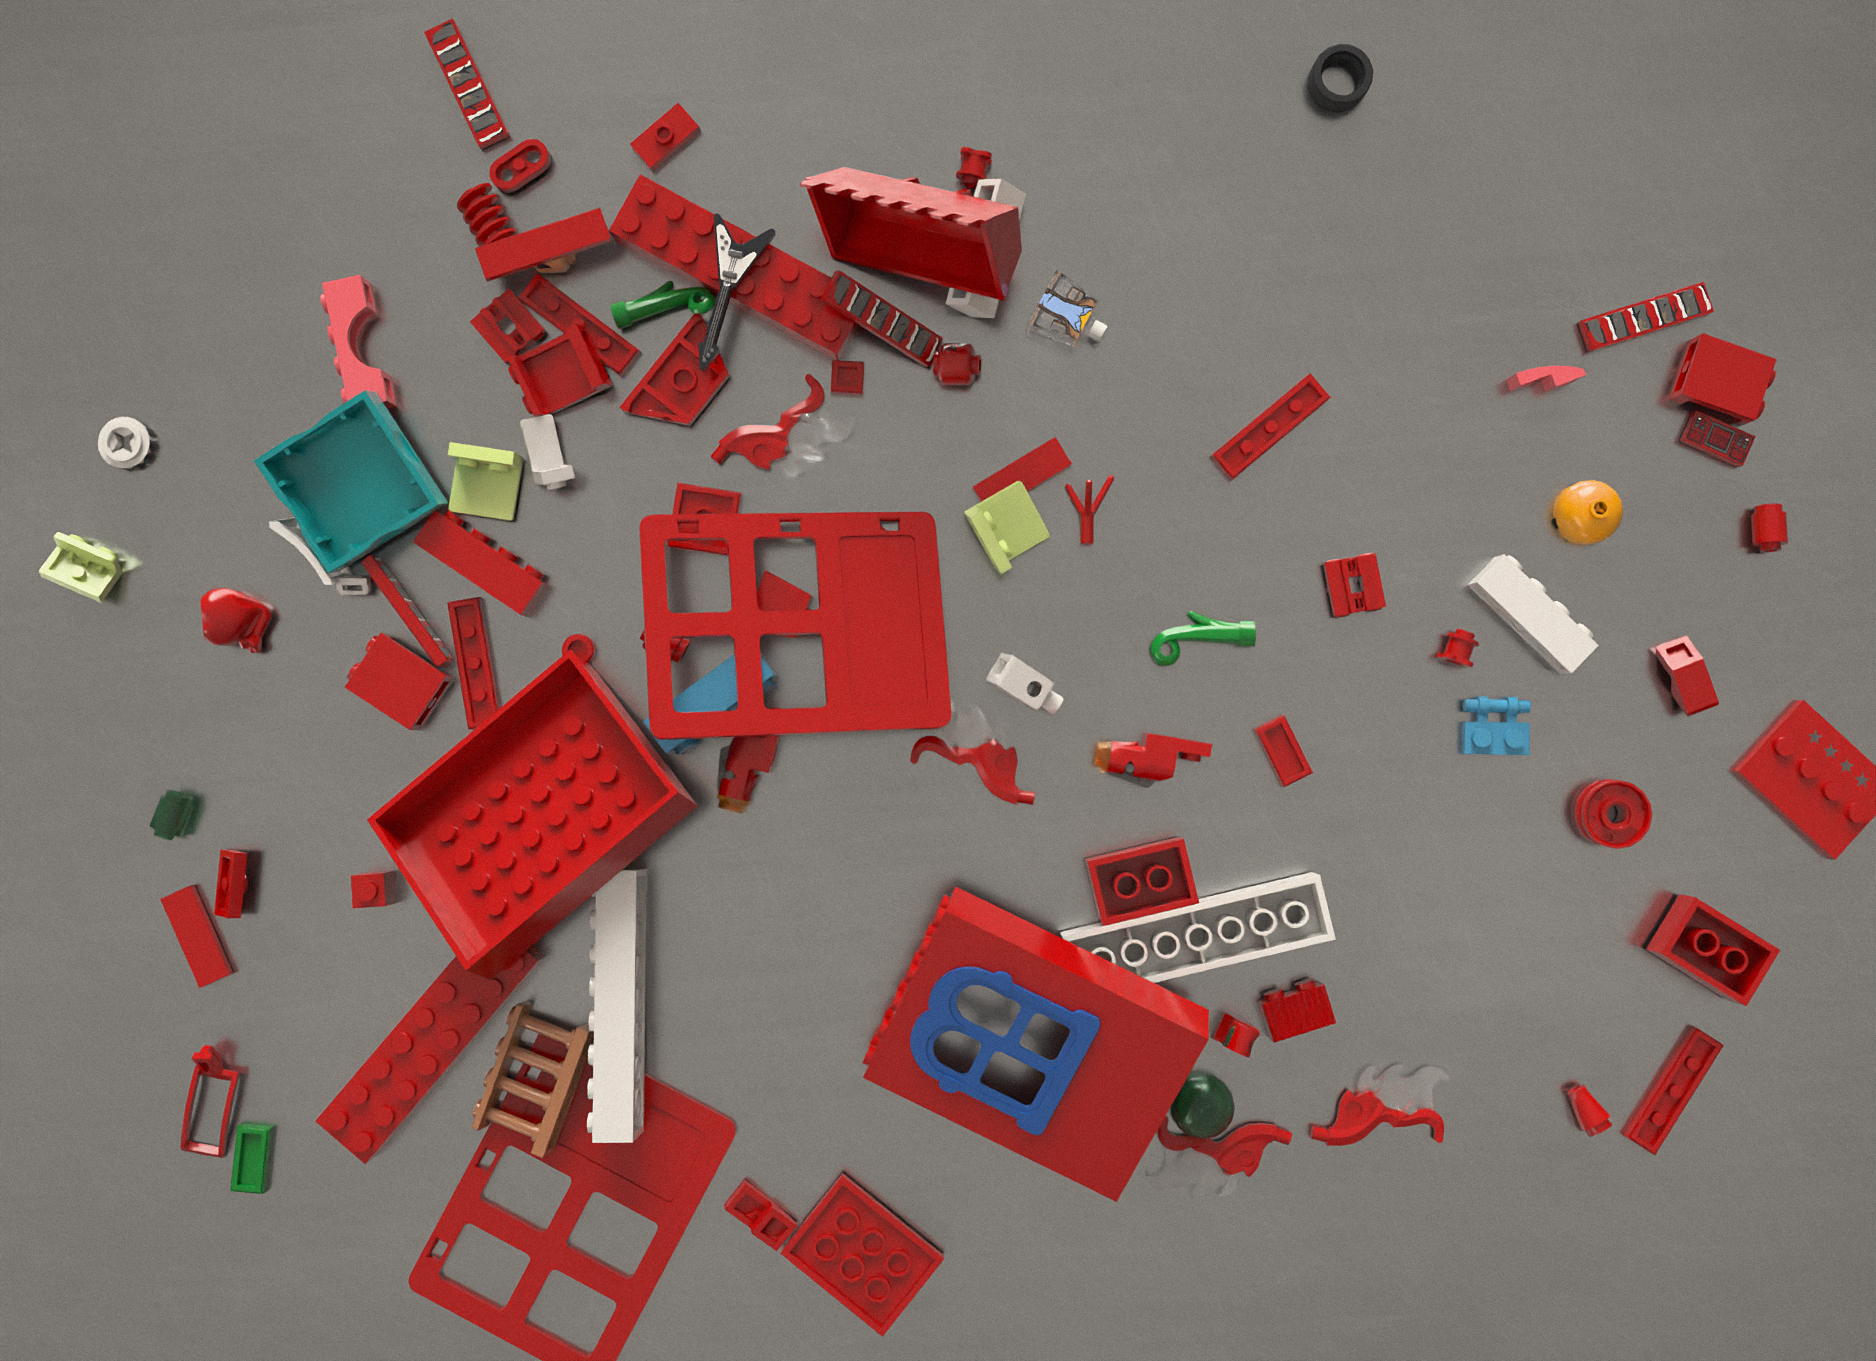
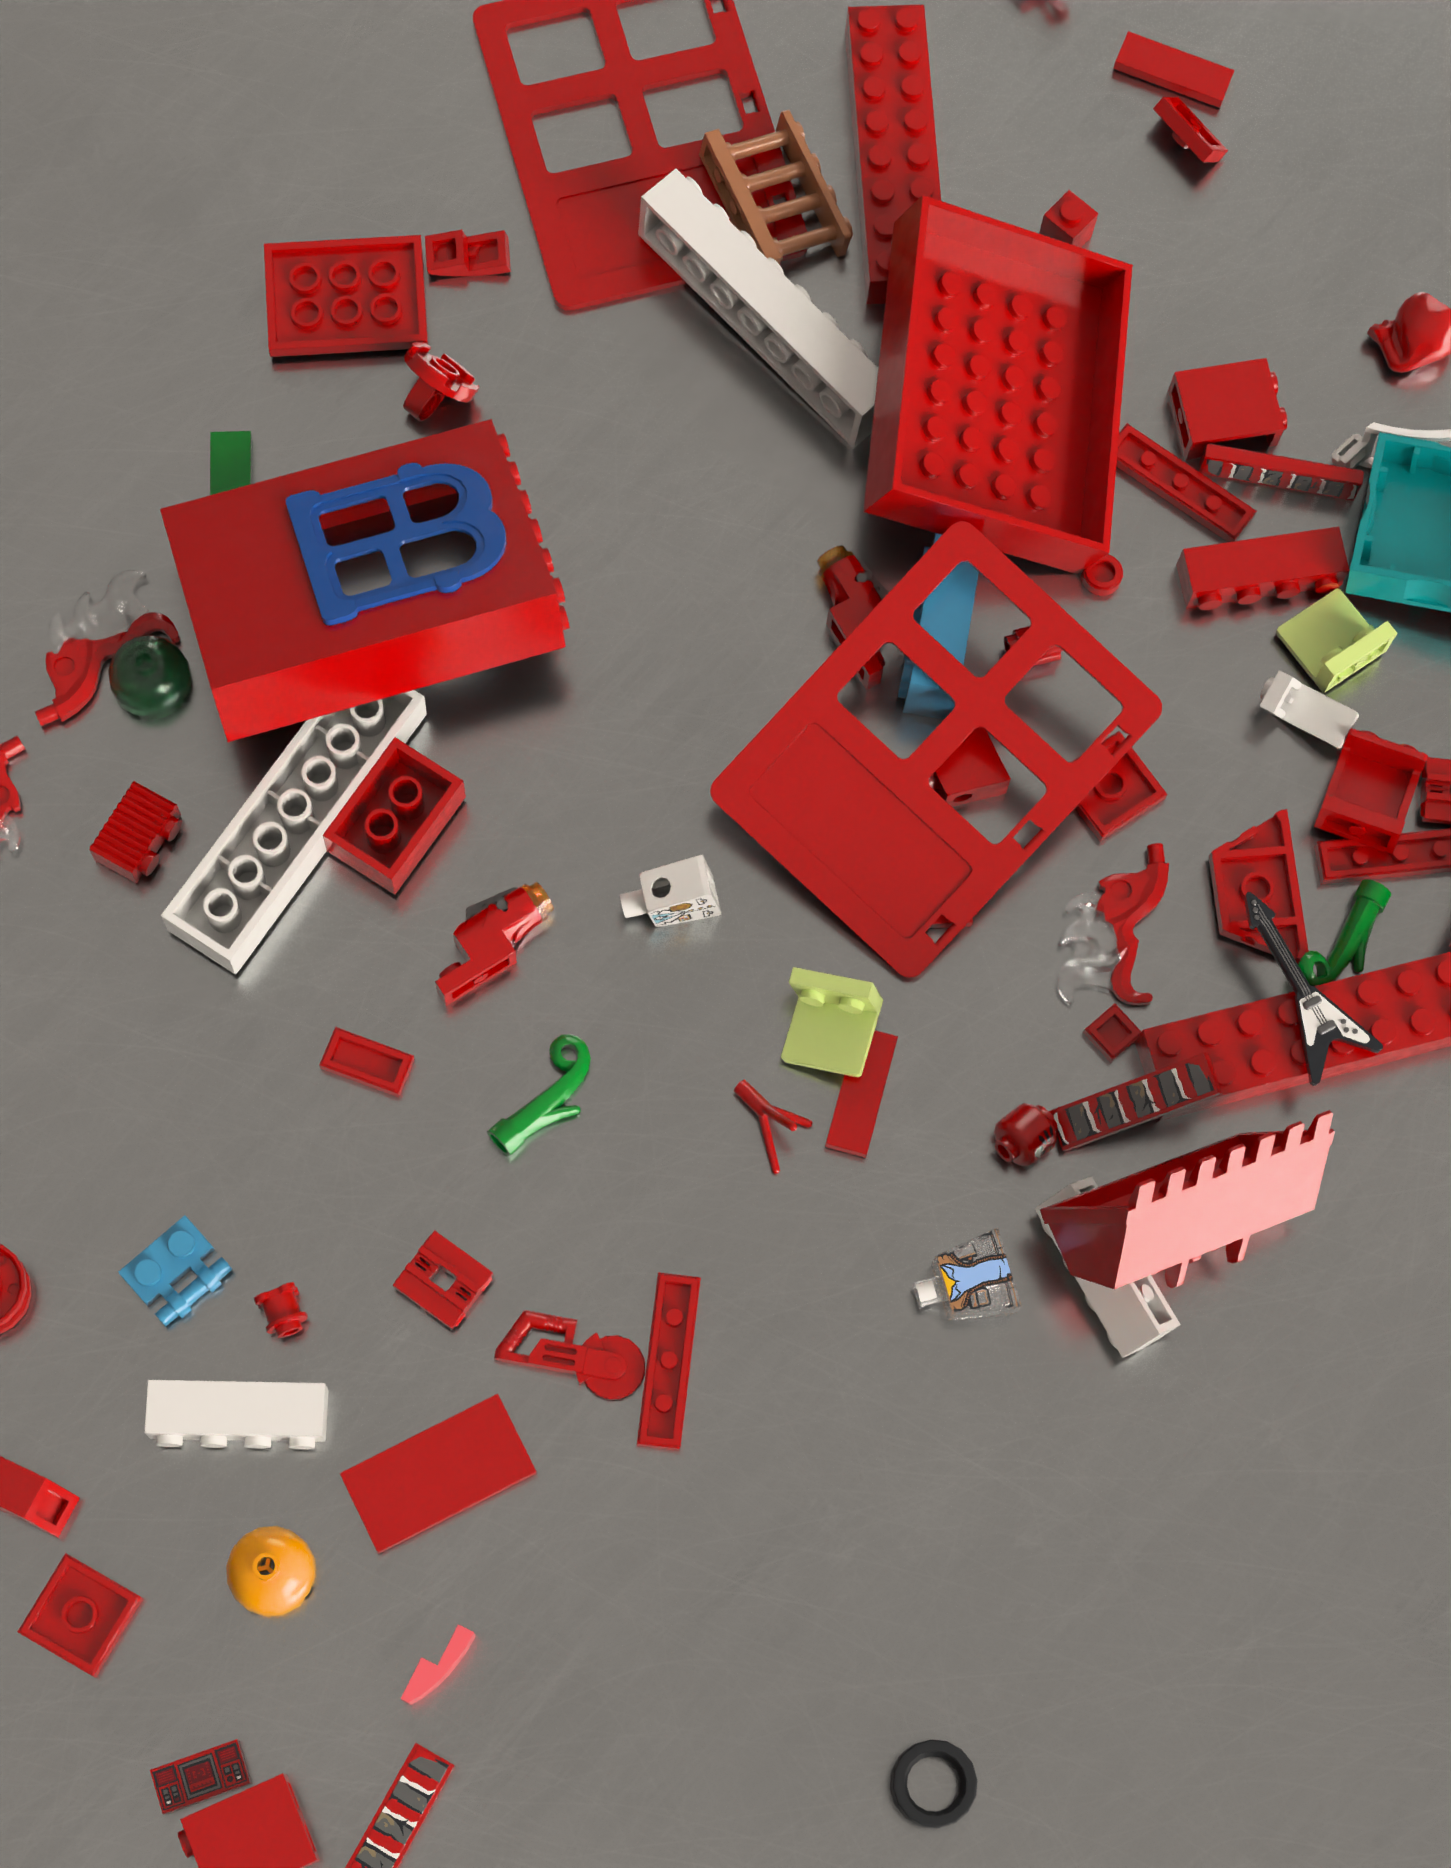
camera: 130 degrees right, 15 degrees down
clear green brick [149,789,194,840] -> none
red piece [910,701,1035,805] -> none
red brick [956,147,992,189] -> none
red leg [1211,1011,1260,1058] -> none
red brick [1751,503,1788,553] -> none
none -> red tile [17,1553,143,1678]
none -> green tile [210,431,252,495]
none -> red tile [340,1394,537,1554]
none -> red tile [403,342,479,422]
none -> red piece [494,1310,645,1400]

